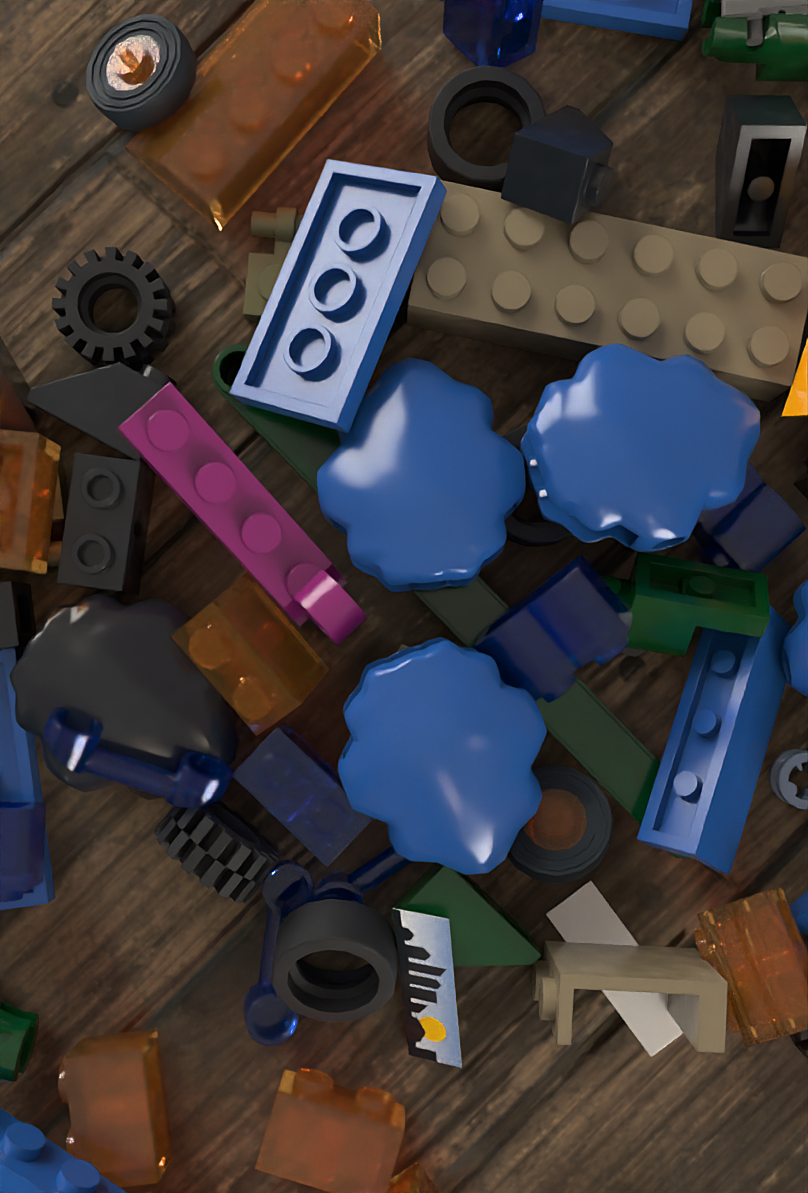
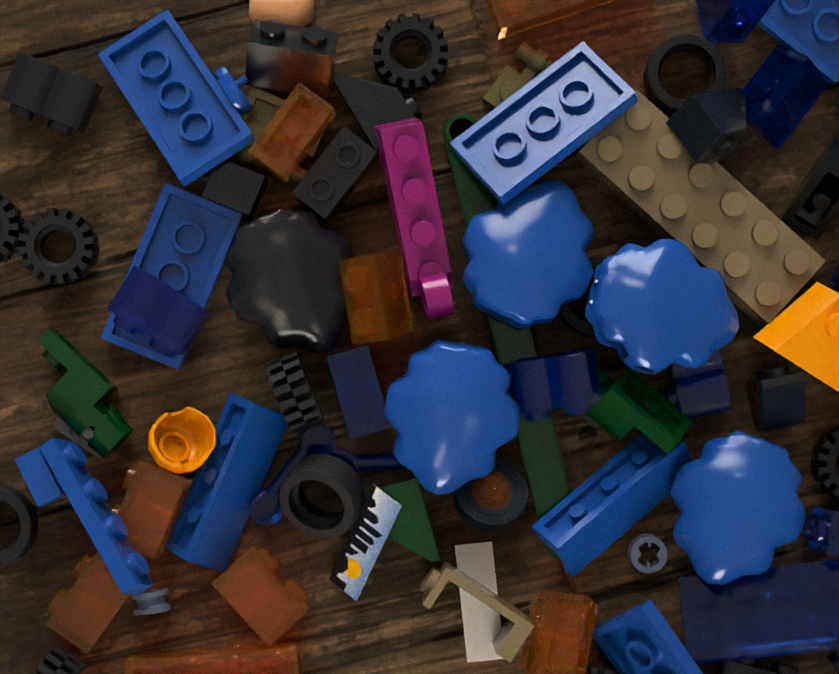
camera: 30 degrees right, 0 degrees up
clear blue bar [43,707,233,808] -> none
none -> light orange hair [148,406,216,474]
none -> blue panel [164,392,288,572]
none -> clear blue panel [742,44,827,148]

